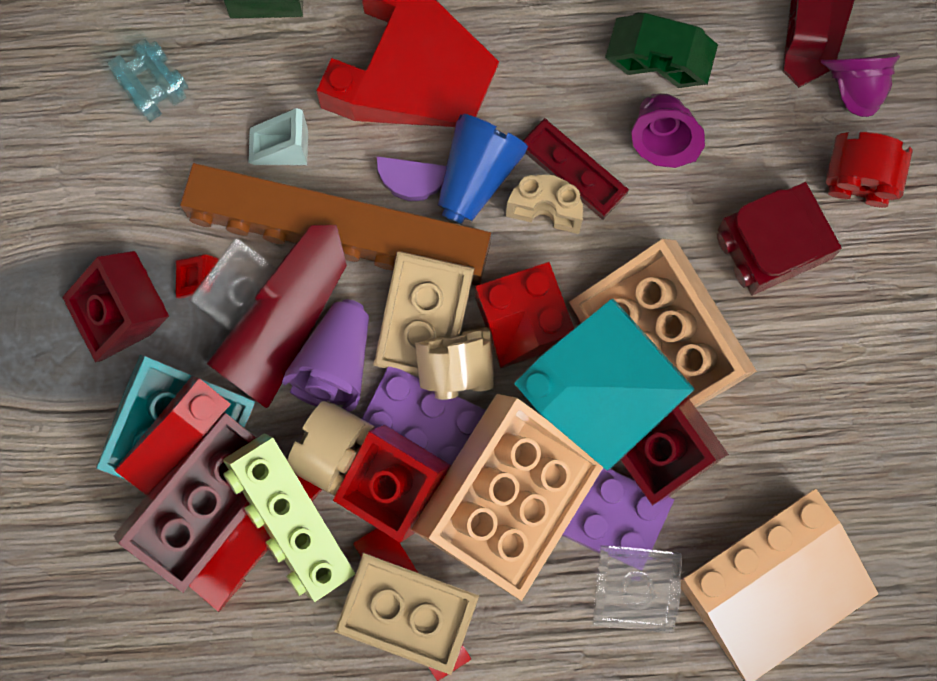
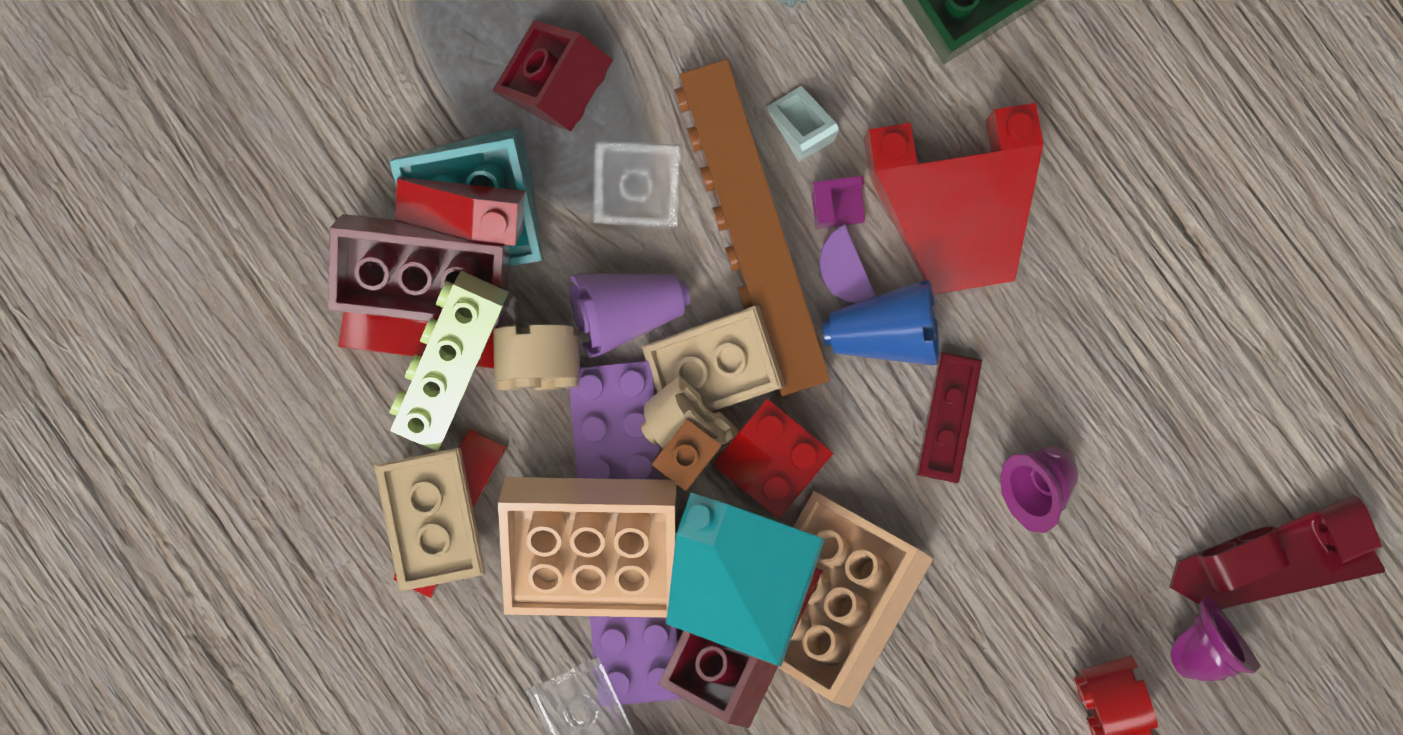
camera: 60 degrees right, 10 degrees up
red slope [176,254,222,299] -> none
dark red panel [206,225,347,408] -> none
red brick [333,425,451,543] -> none
tan cylinder [506,175,583,234] -> none
dark green brick [605,12,718,88] -> none
dark red brick [717,182,842,296] -> none
none -> dark orange bracket [651,418,721,491]
none -> magenta panel [810,176,865,230]

